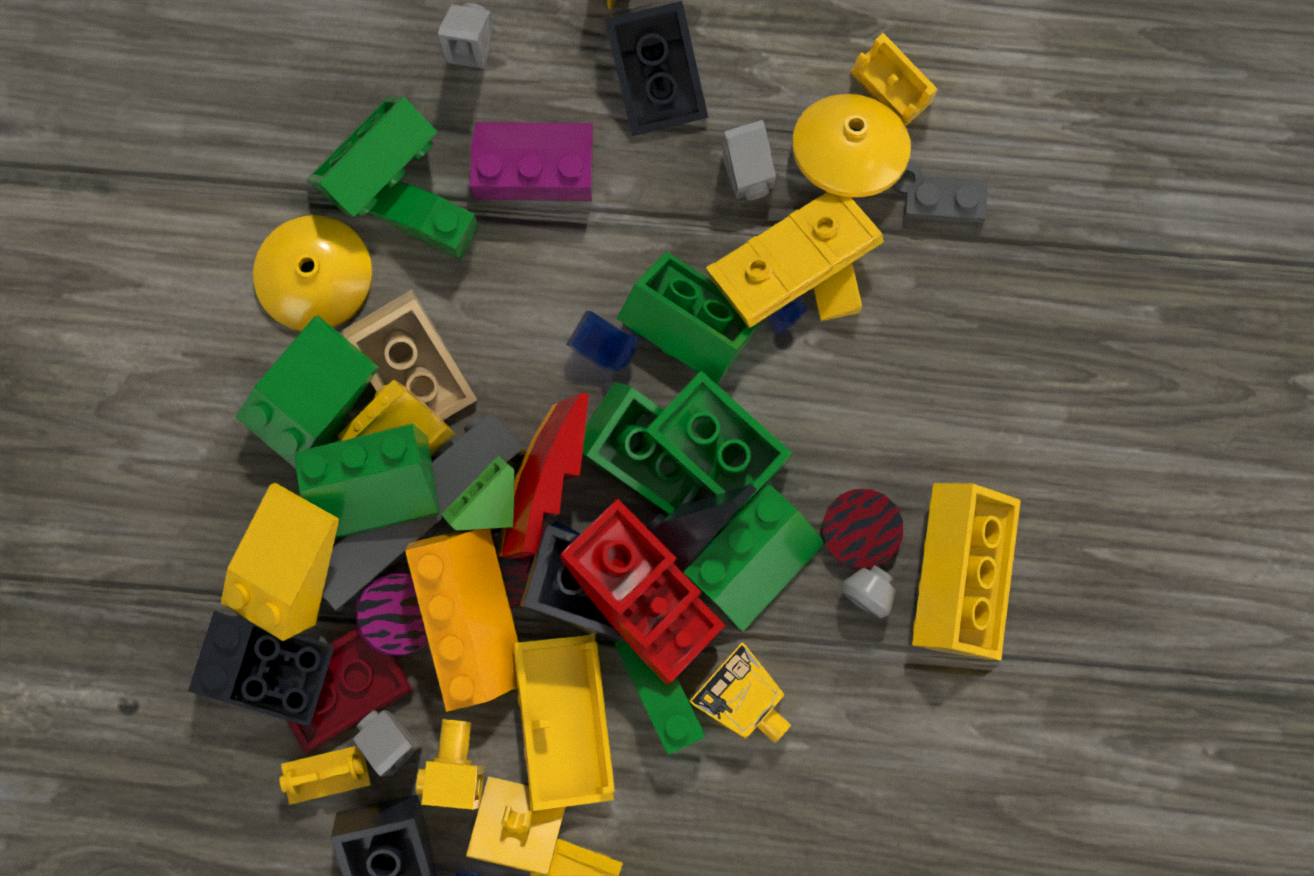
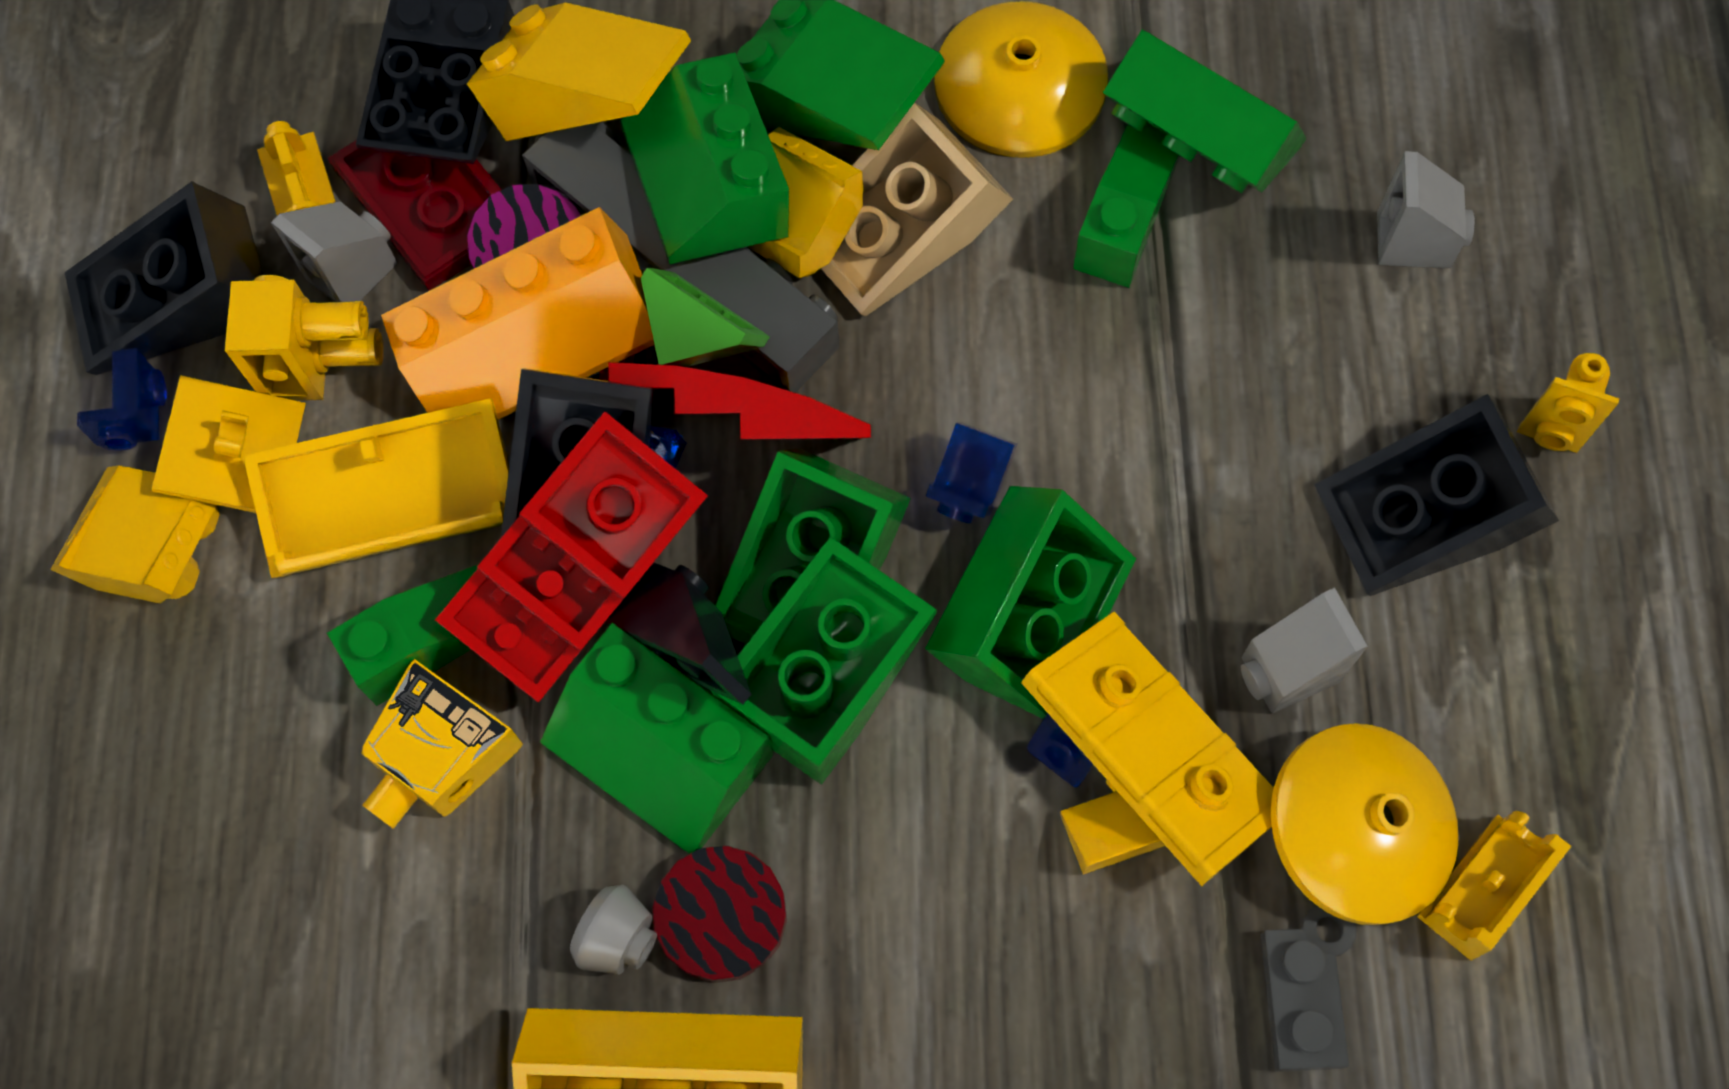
camera: 85 degrees right, 10 degrees down
magenta slope [470,122,594,201] -> none

